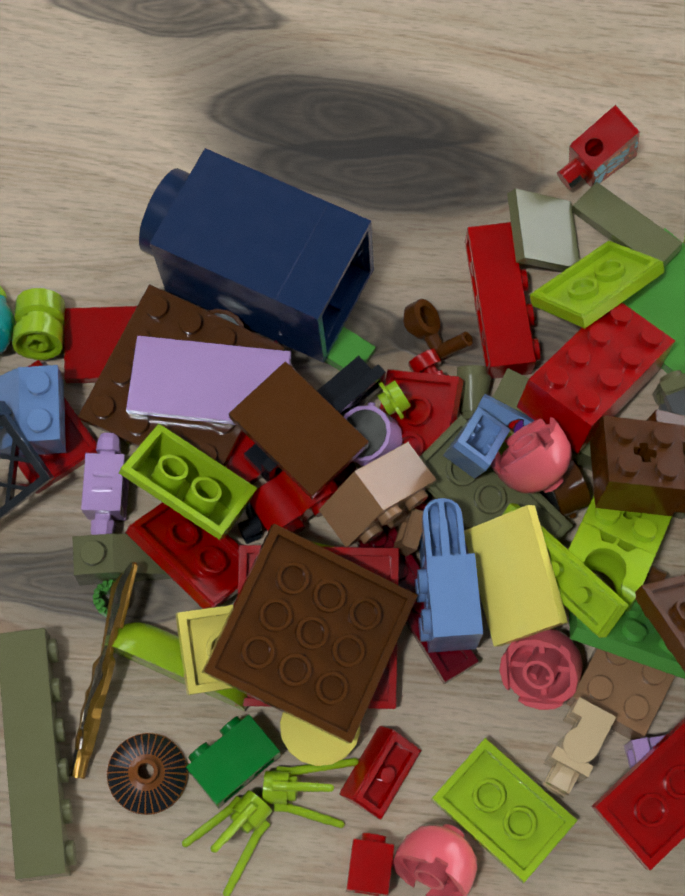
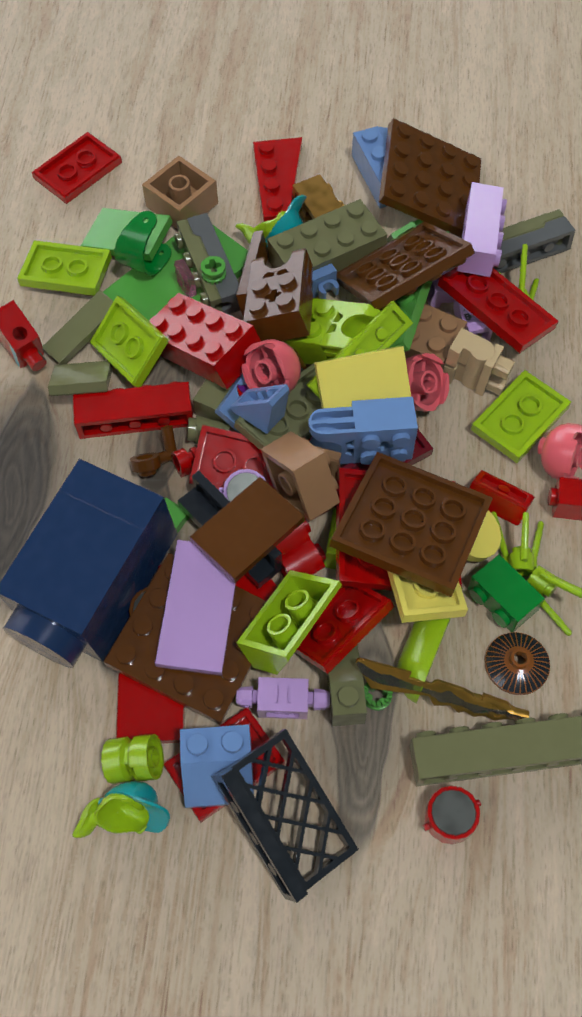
camera: 85 degrees left, 10 degrees down
lime plate [377,380,411,420] -> none

